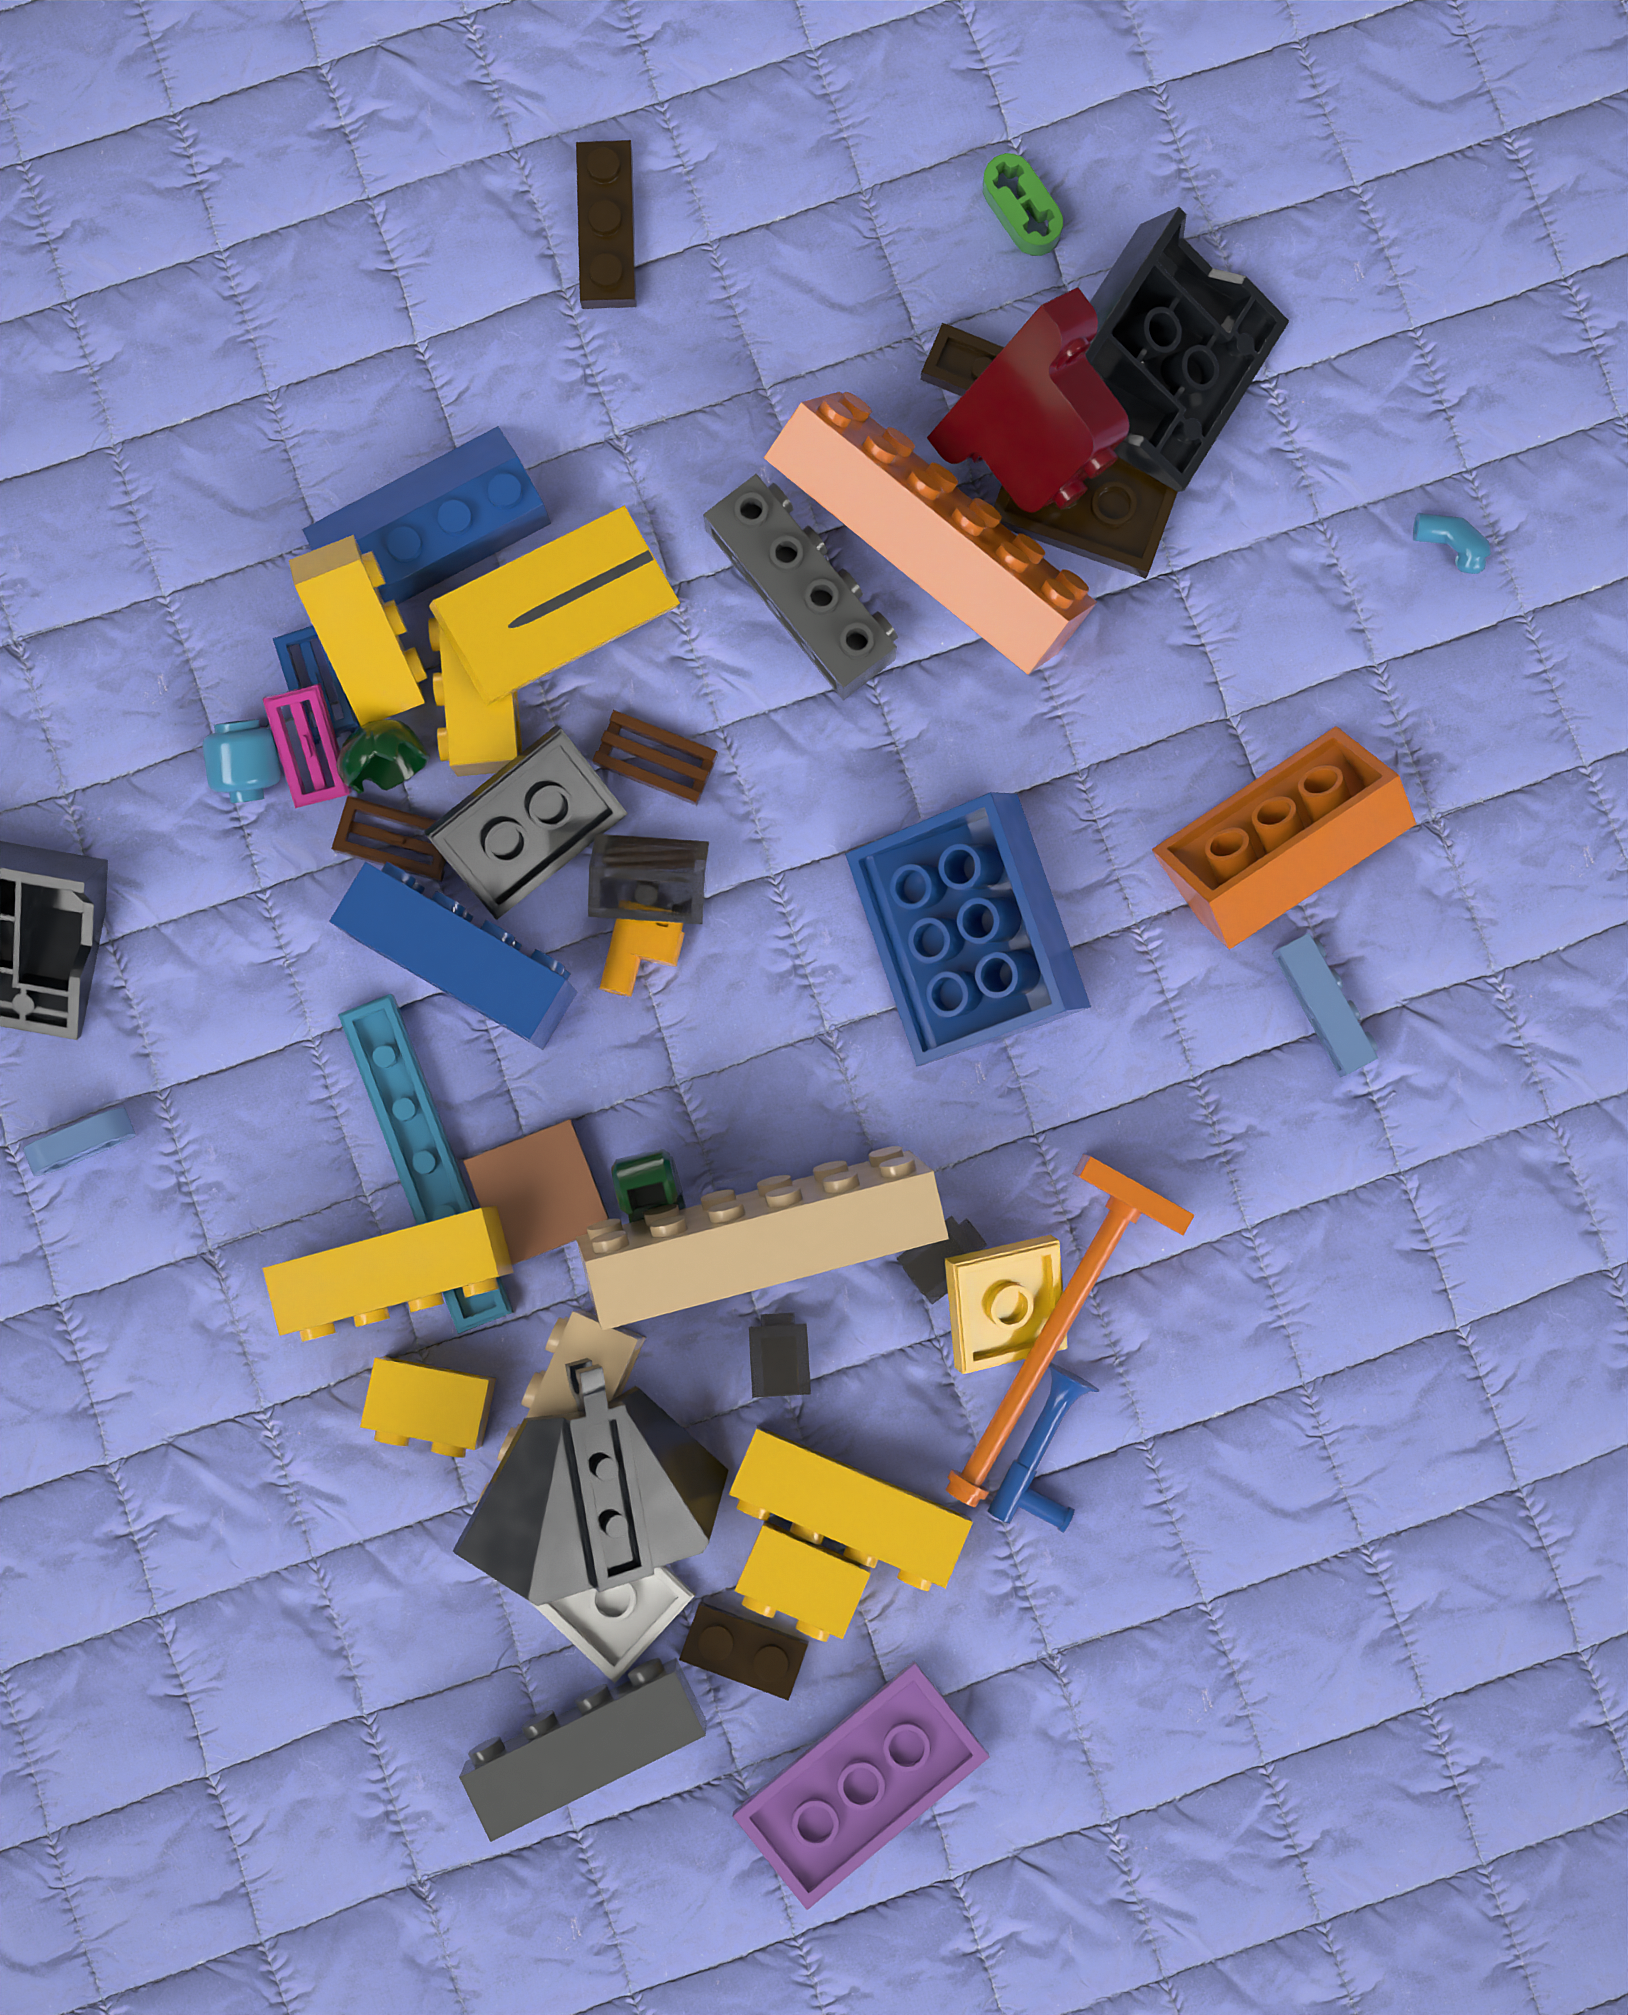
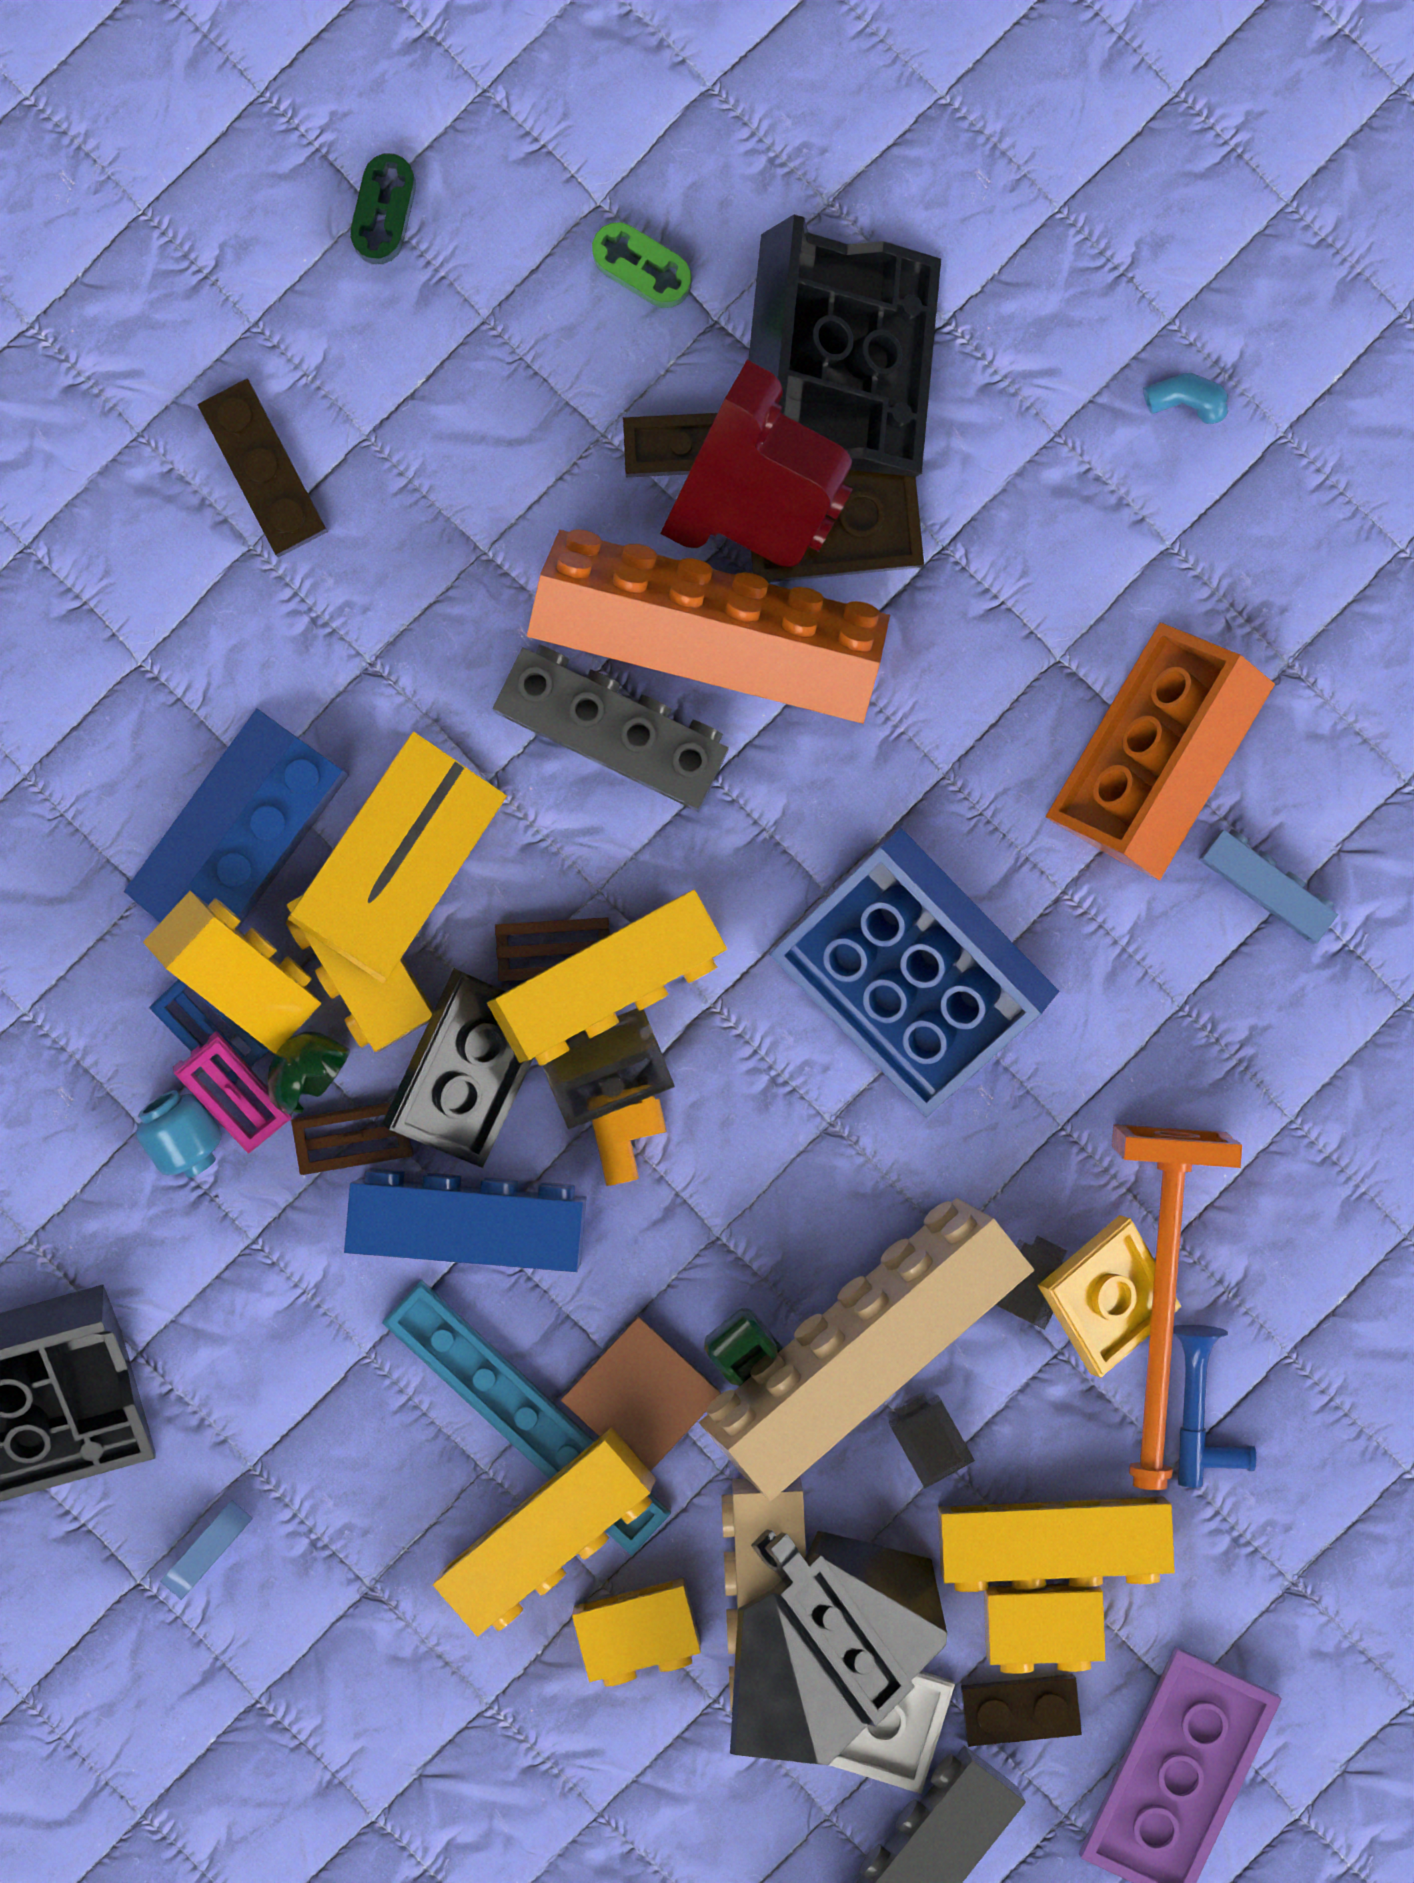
camera: 30 degrees left, 5 degrees up
none -> dark green beam [350,153,416,264]
none -> yellow brick [487,889,728,1066]

